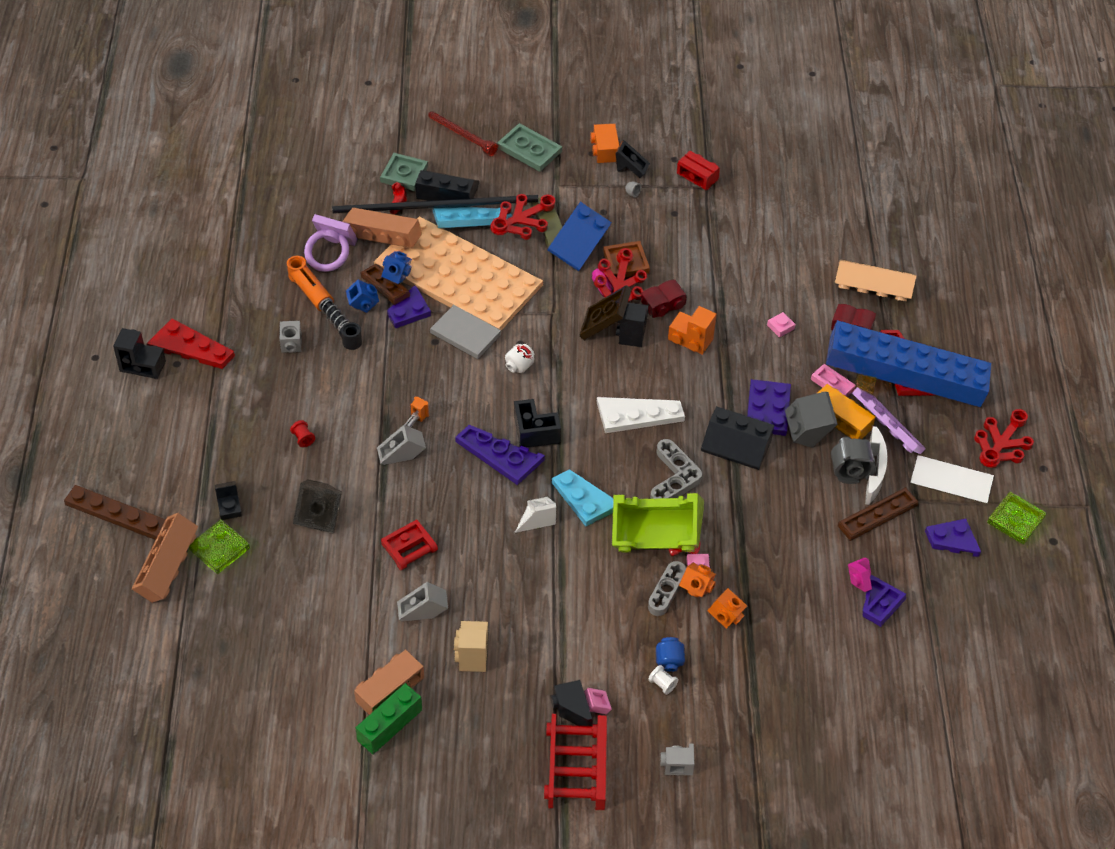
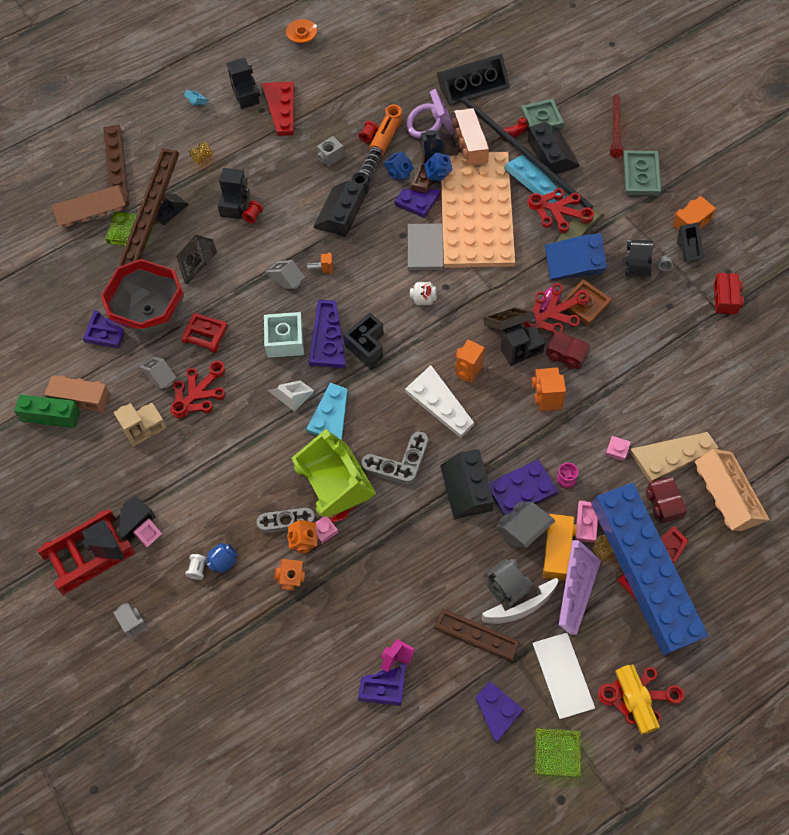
camera: 60 degrees right, 10 degrees up
none -> black slope [82,520,125,560]
none -> dark purple wing [83,310,125,348]
none -> dark grey rock [101,259,184,332]
none -> reddish brown tile [116,148,179,270]
none -> red plant [170,361,226,418]
none -> medium azure plate [184,90,208,106]
none -> clear yellow wheel [189,141,213,164]
none -> black brick [218,168,250,219]
none -> light aqua brick [264,312,304,358]
none -> orange dish [286,19,317,43]
none -> black slope [314,181,365,237]
none -> red bush [358,121,378,143]
none -> black slope [420,130,458,159]
none -> black slope [437,54,510,105]
none -> orange brick [455,340,485,383]
none -> dark pink wheel [557,463,578,489]
none -> yellow piece [615,665,660,735]
none -> black brick [625,240,653,277]
none -> tan wing [630,432,718,482]

